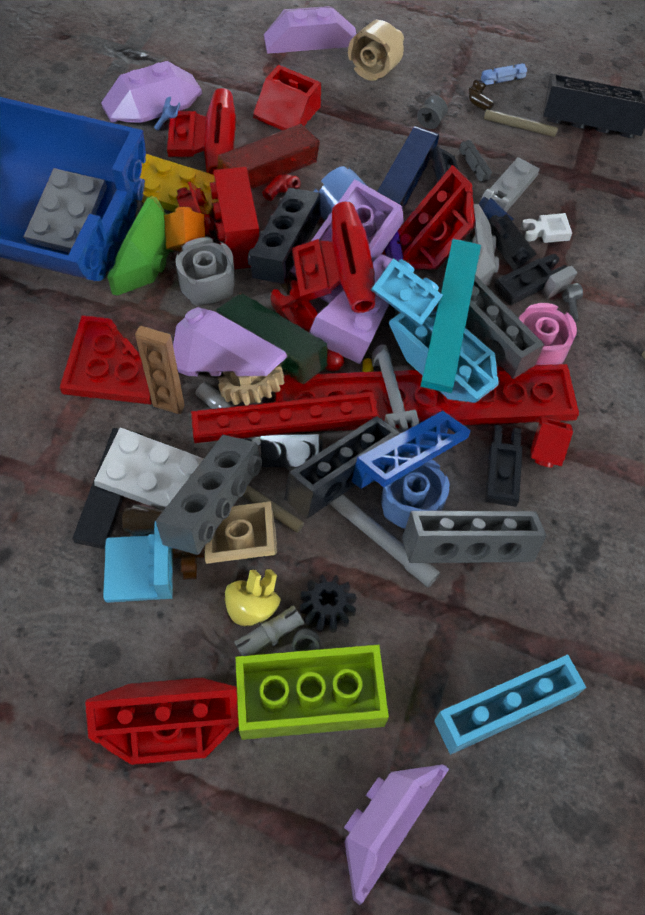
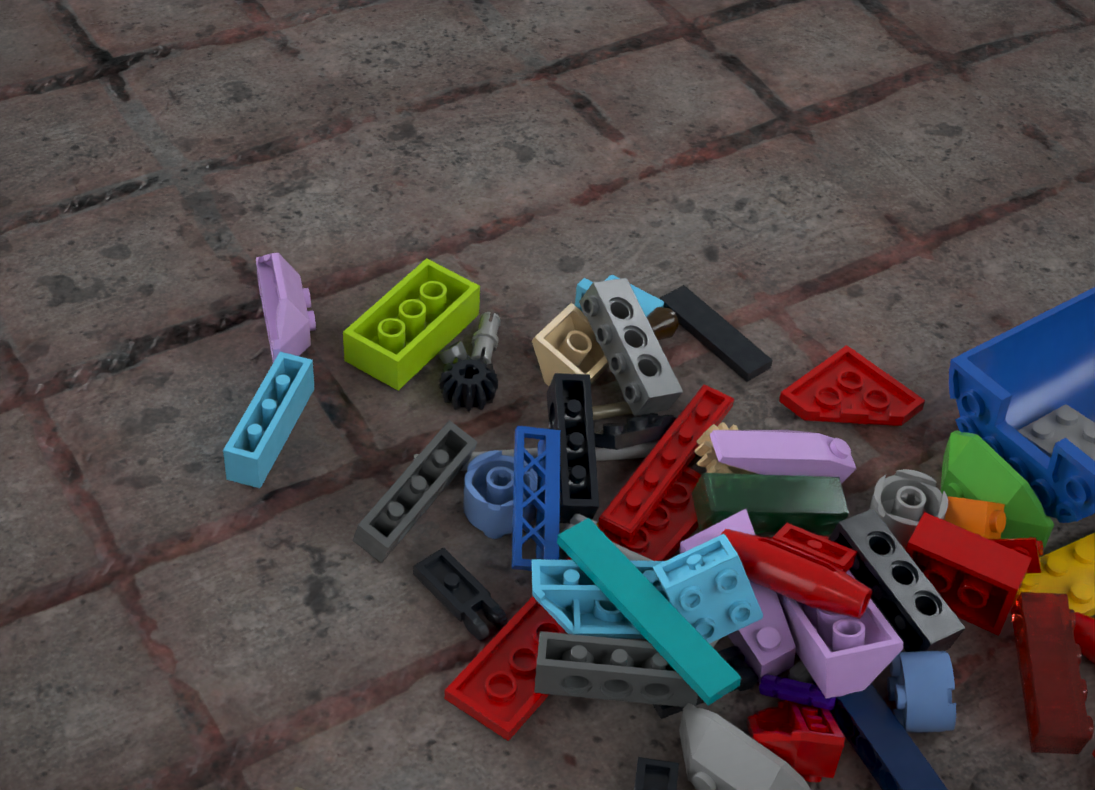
camera: 130 degrees right, 15 degrees down
red wedge [85,678,239,765] -> none
white plate [94,428,204,511] -> none
medium nougat tile [135,326,185,414] -> none
light yellow piece [225,569,281,627] -> none
red arm [262,175,301,201] -> none
bright pink brick [519,303,577,365] -> none
red brick [530,417,574,468] -> none

